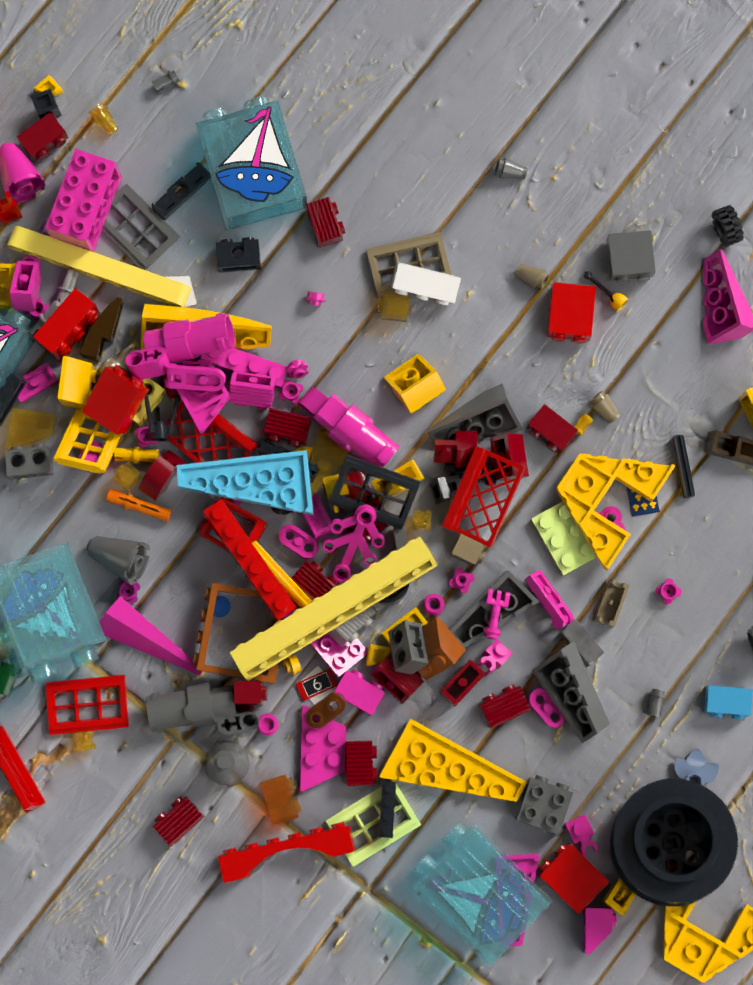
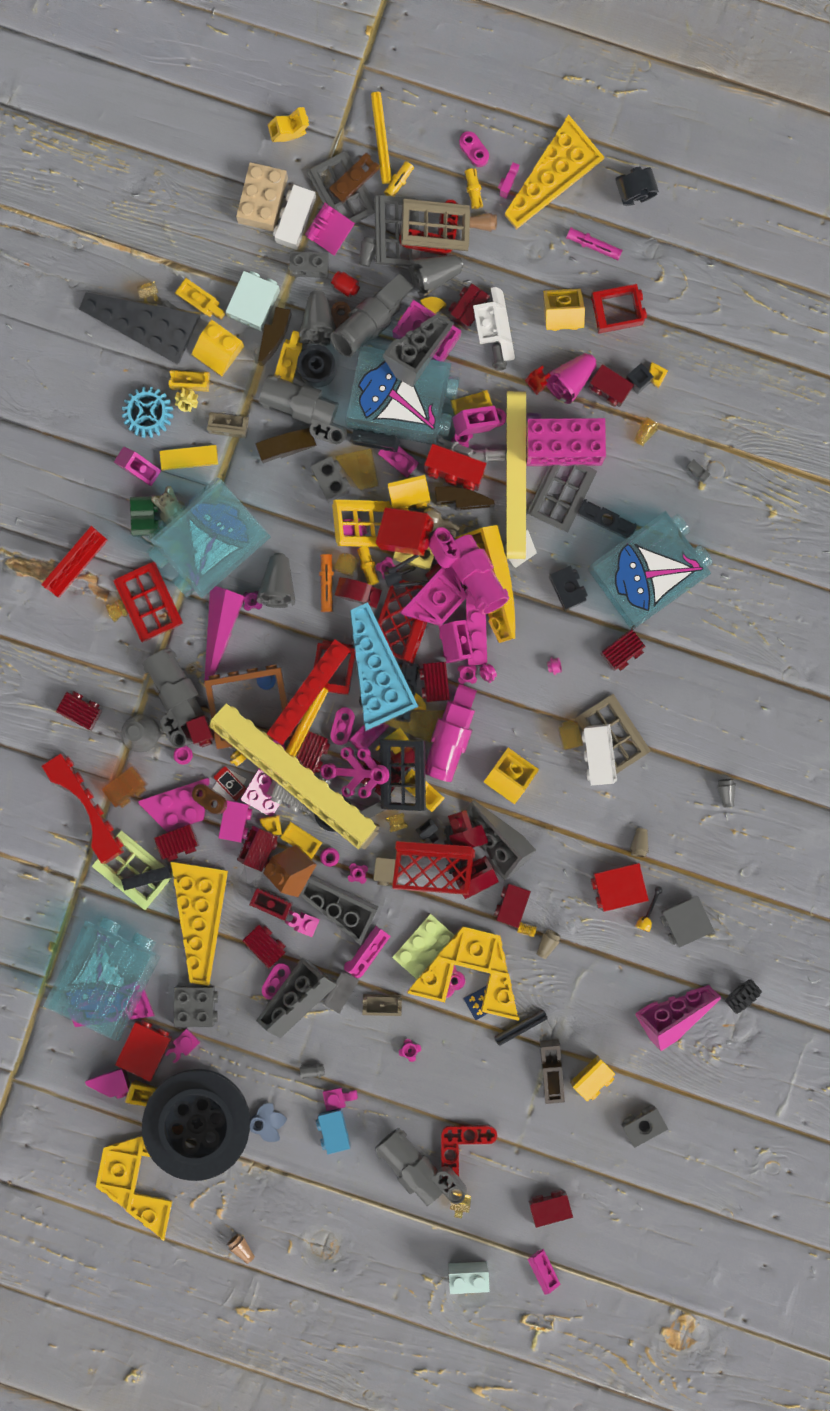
camera: 75 degrees right, 5 degrees up
dark pink plate [164,363,226,391] -> none
dark grey brick [388,620,429,674] -> none
dark pink hinge [483,588,510,640] -> none
none -> dark pink plate [323,1087,358,1111]

